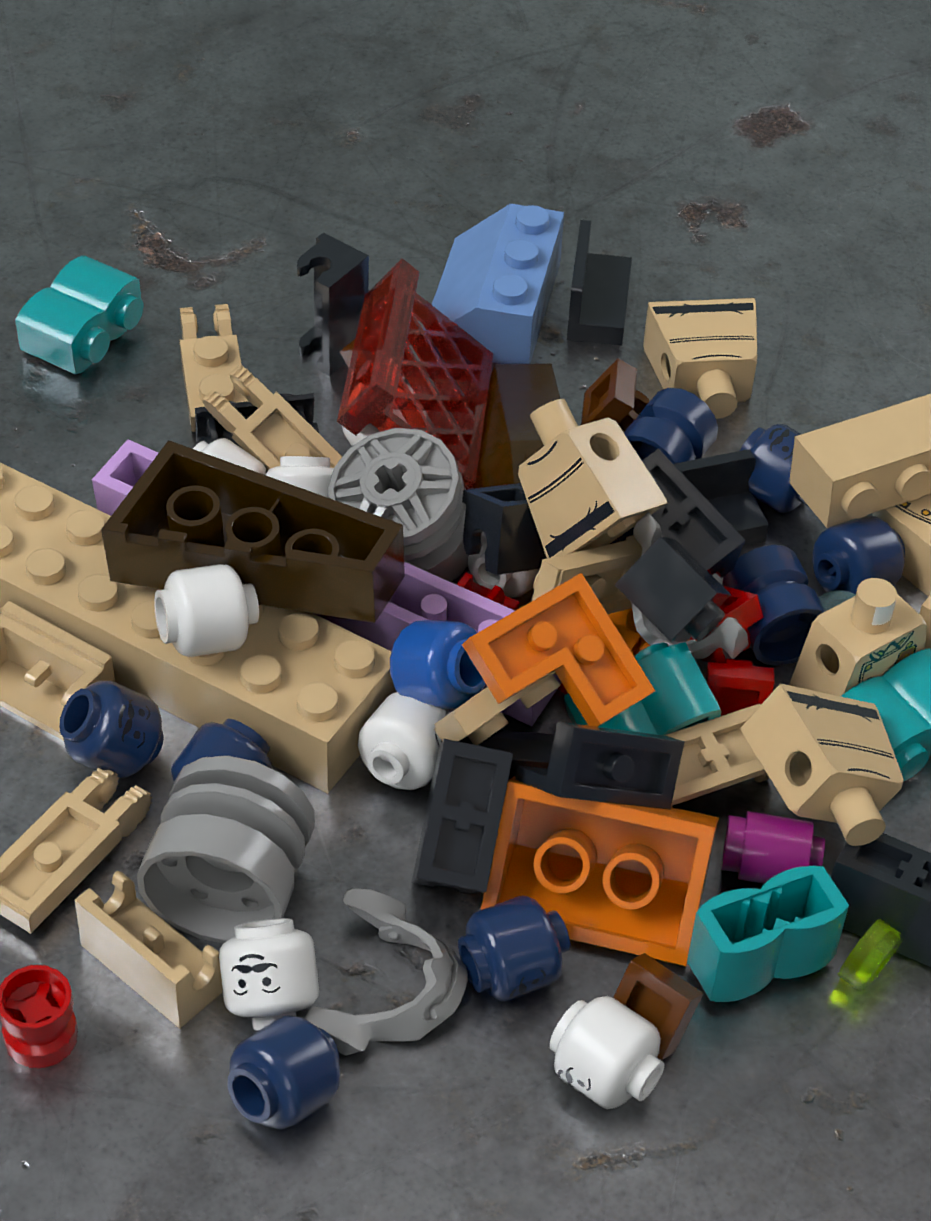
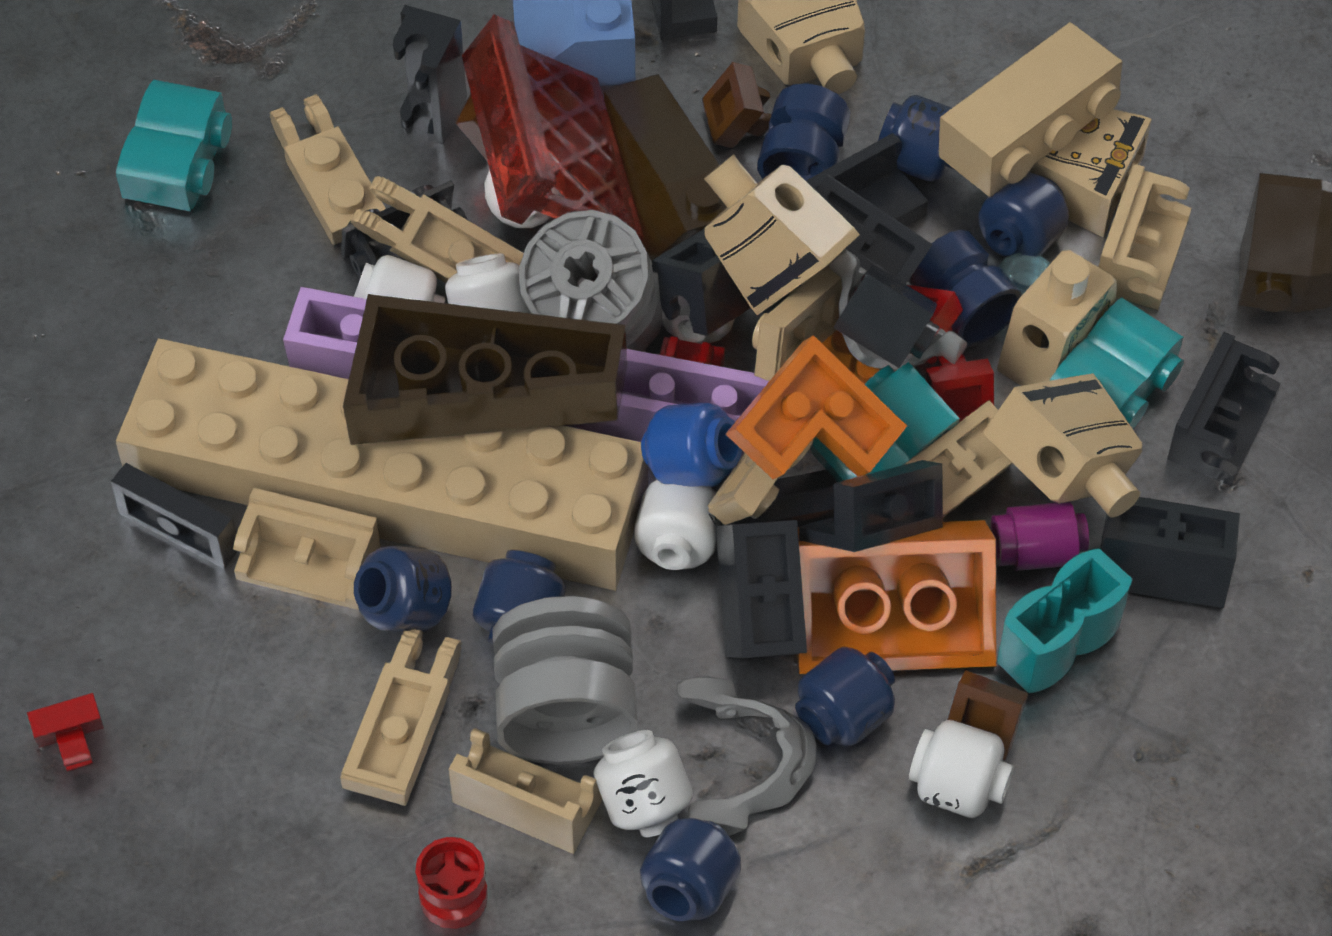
camera: 15 degrees left, 10 degrees up
white head [154,564,259,657] -> none
clear neon green tile [838,918,902,991] -> none

